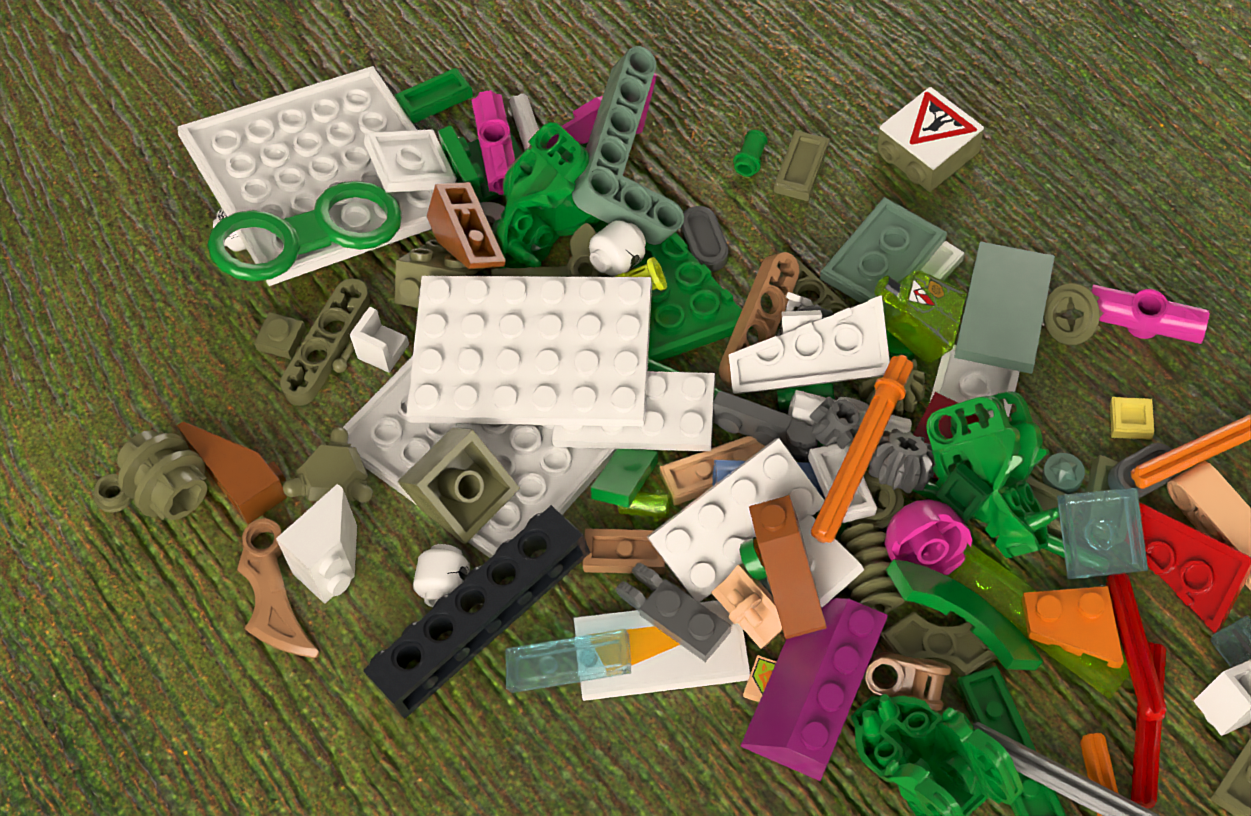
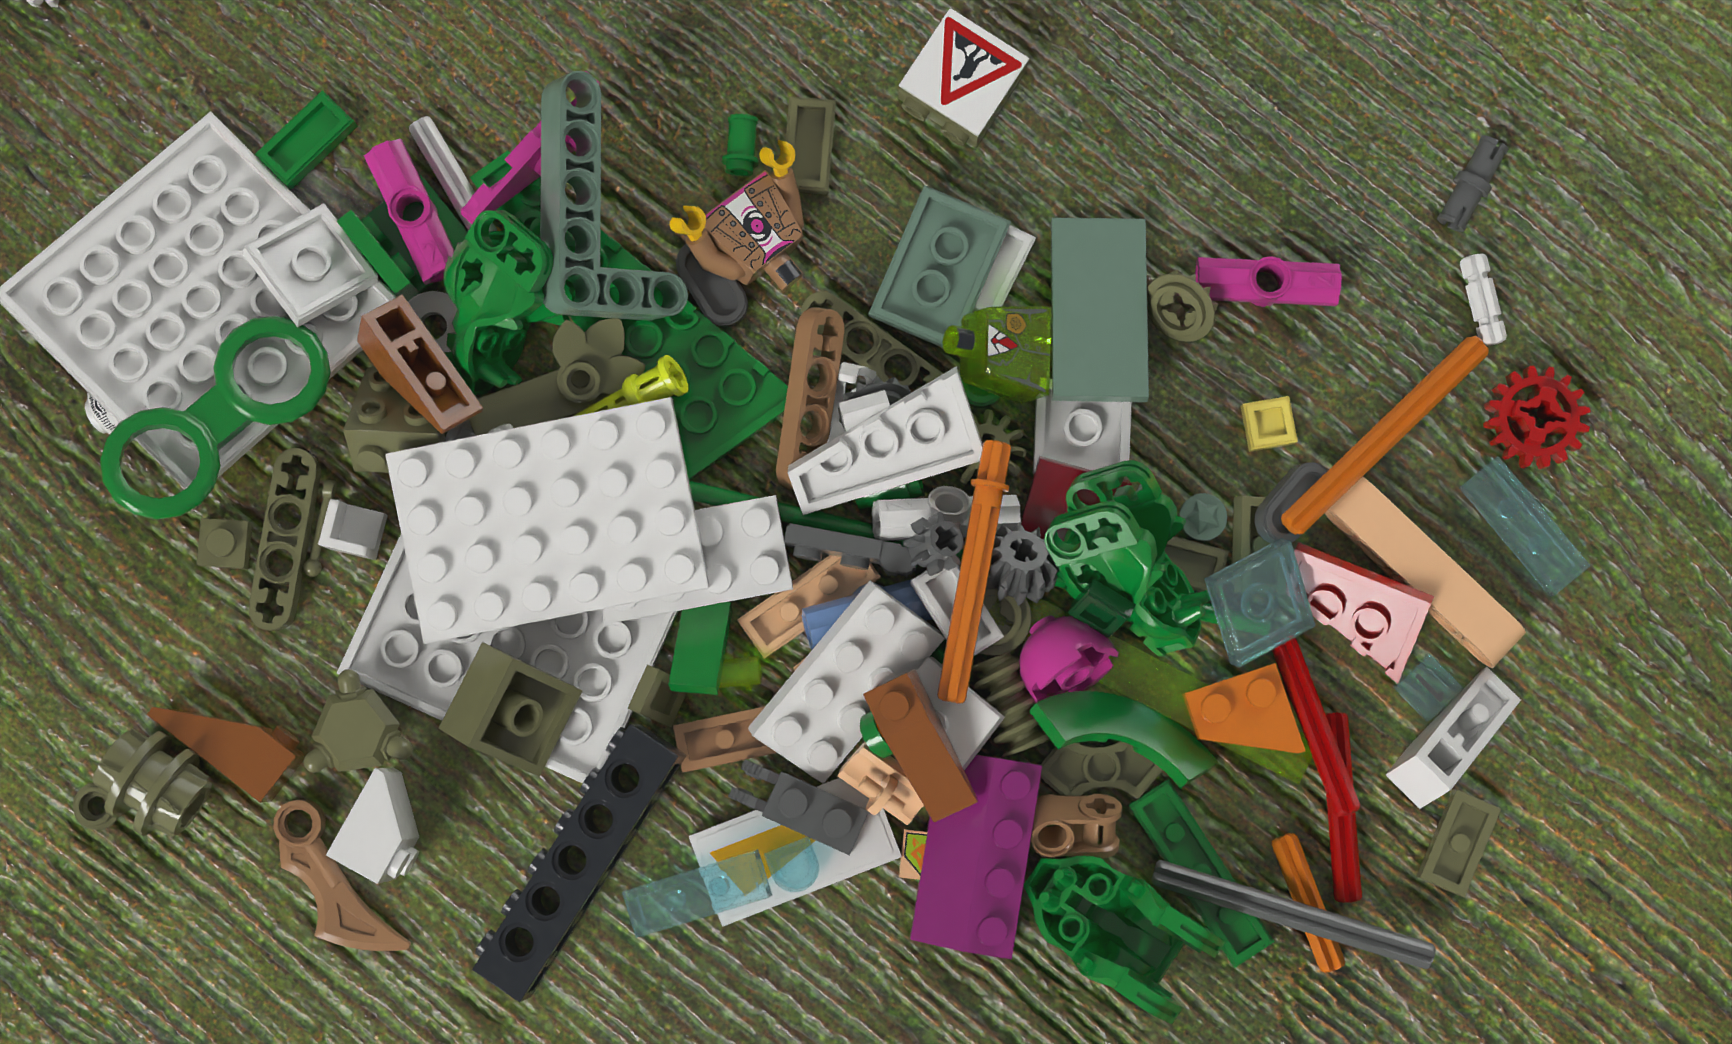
camera: 20 degrees left, 25 degrees up
white head [413,544,470,607] -> none
white head [589,220,646,277] -> none
none -> olive plate [628,664,687,727]
none -> torso [669,140,804,292]
none -> clear light blue tile [764,837,819,892]

